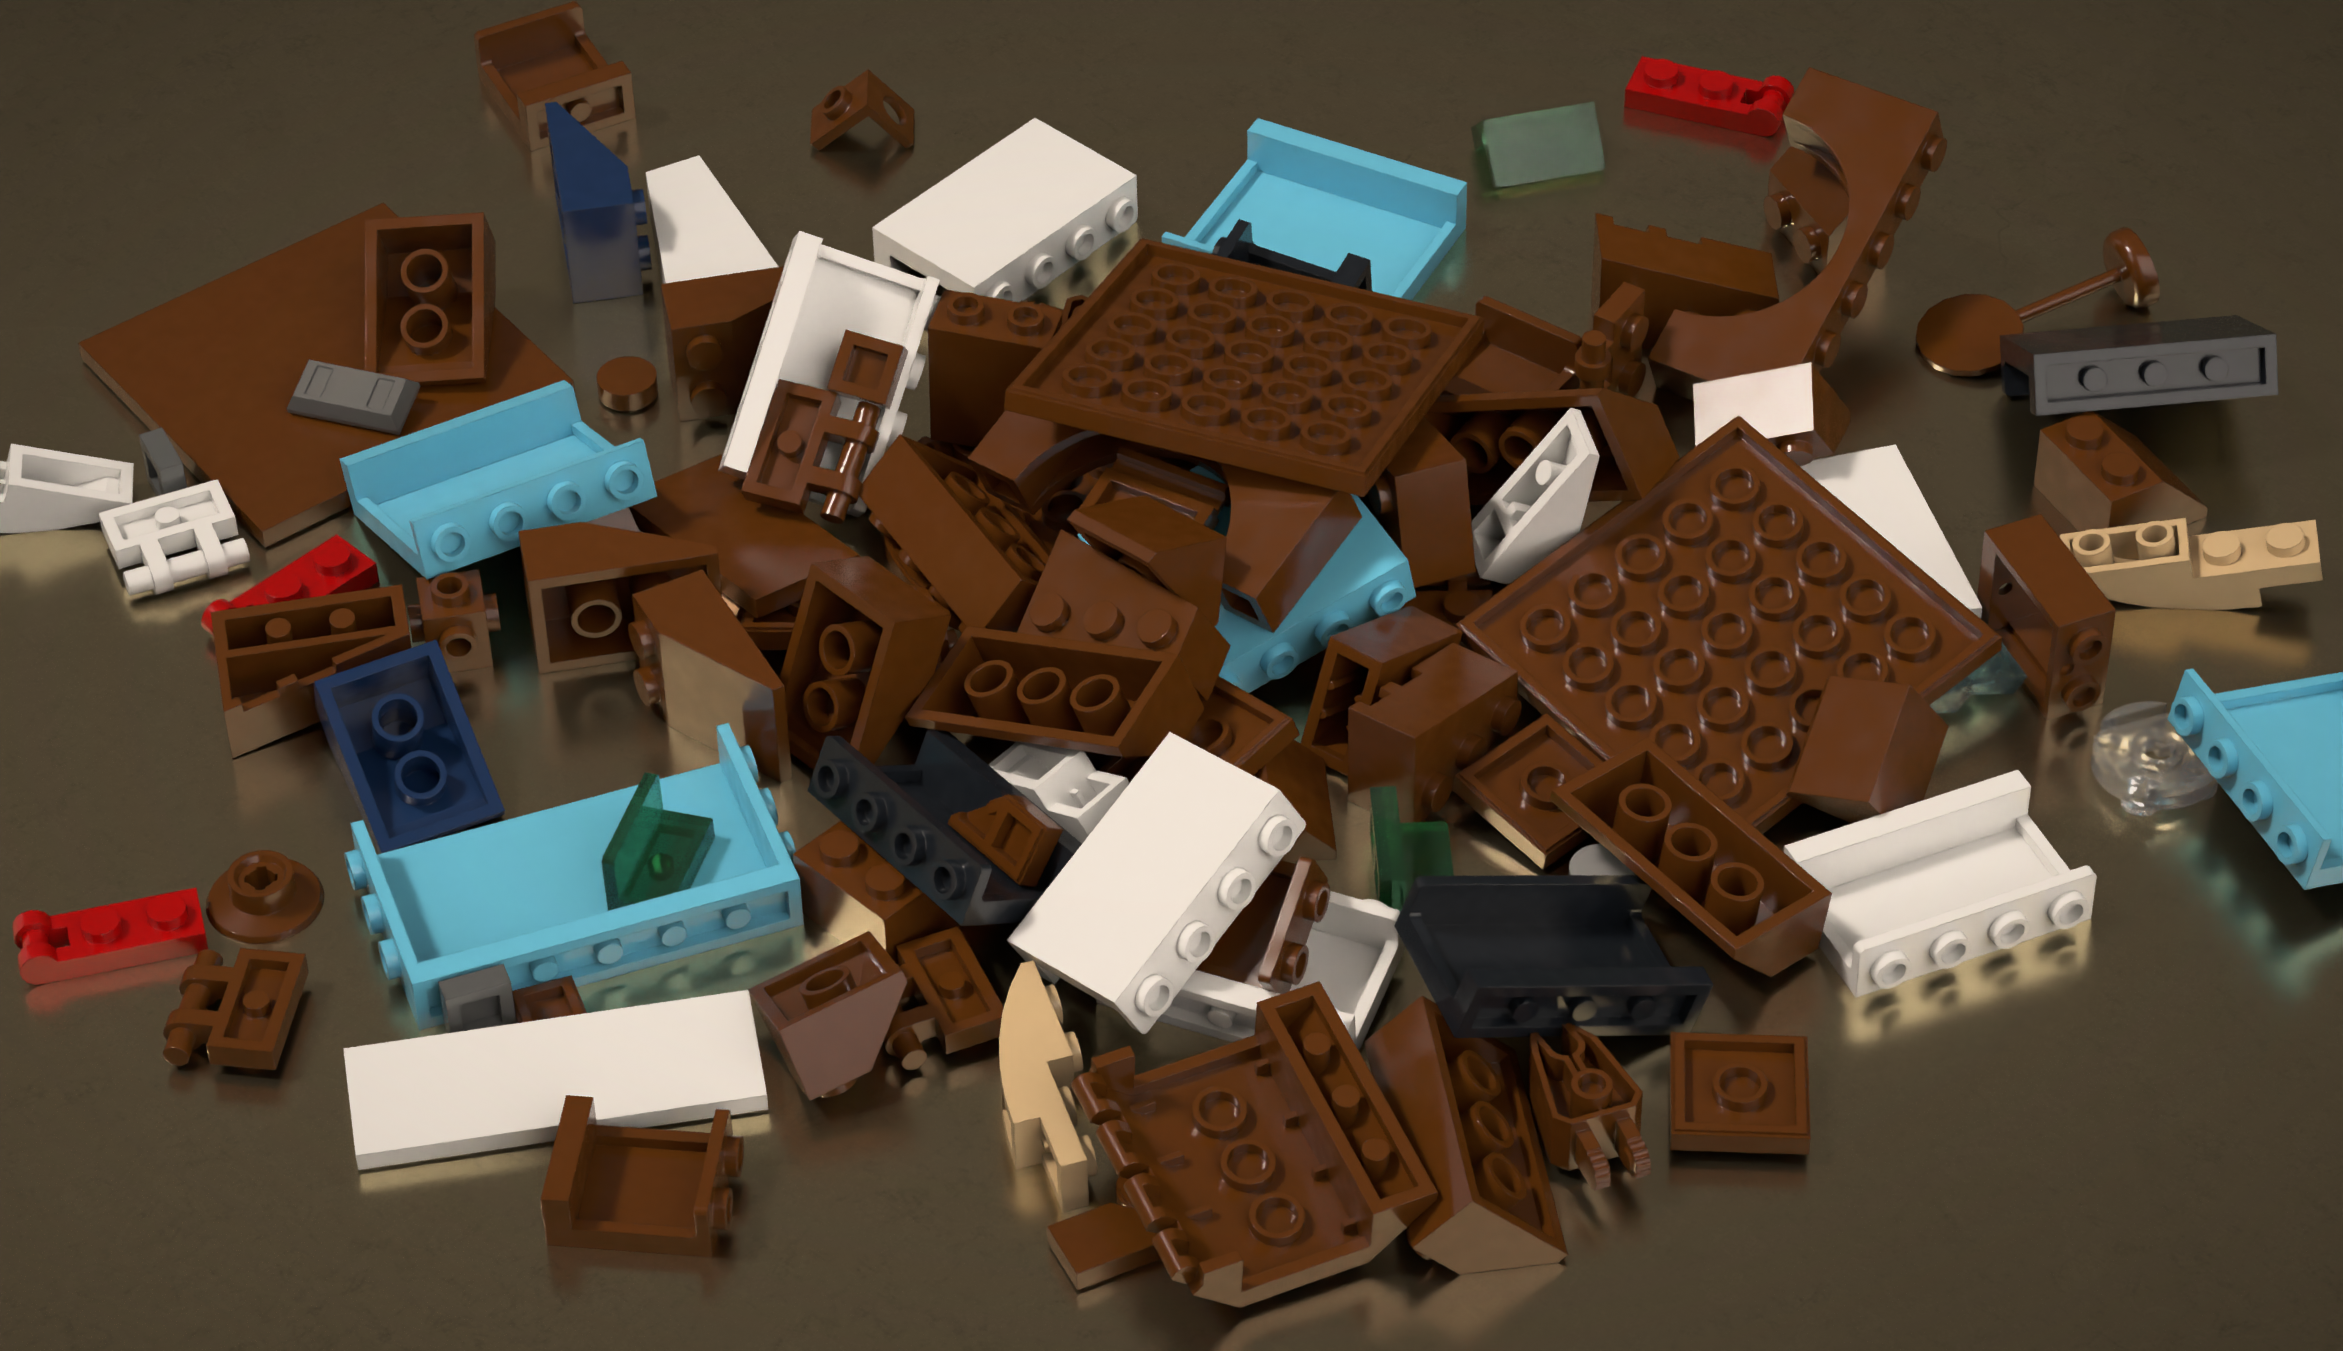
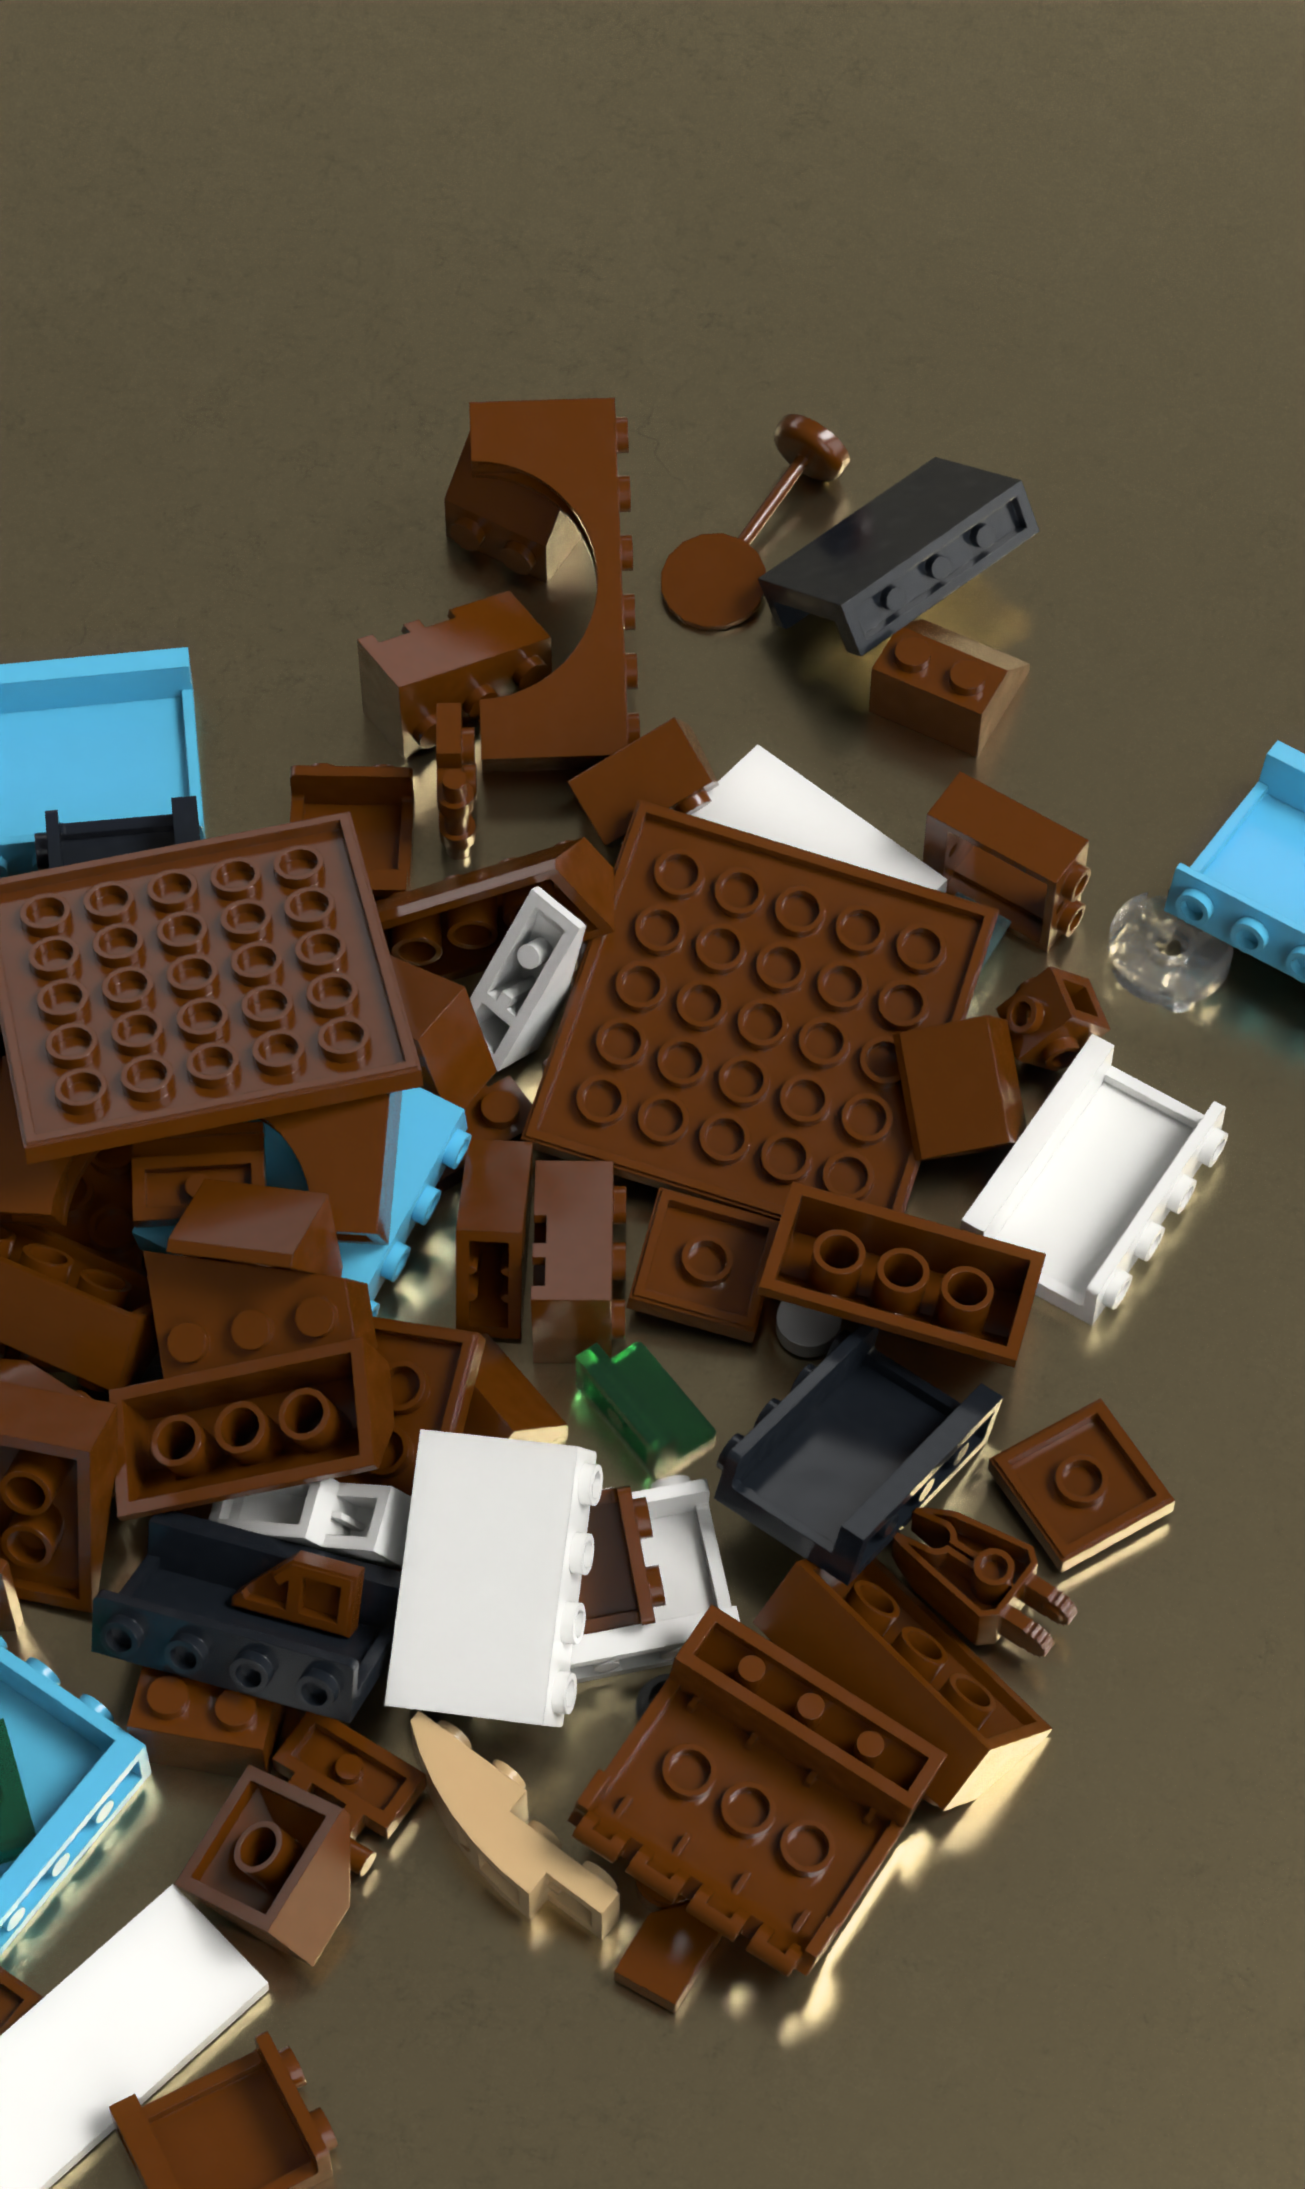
camera: 35 degrees left, 15 degrees up
clear green panel [1471,102,1605,189] -> none
red plate [1624,56,1795,137] -> none
tan slope [2060,518,2323,610] -> none
none -> reddish brown brick [996,966,1111,1072]

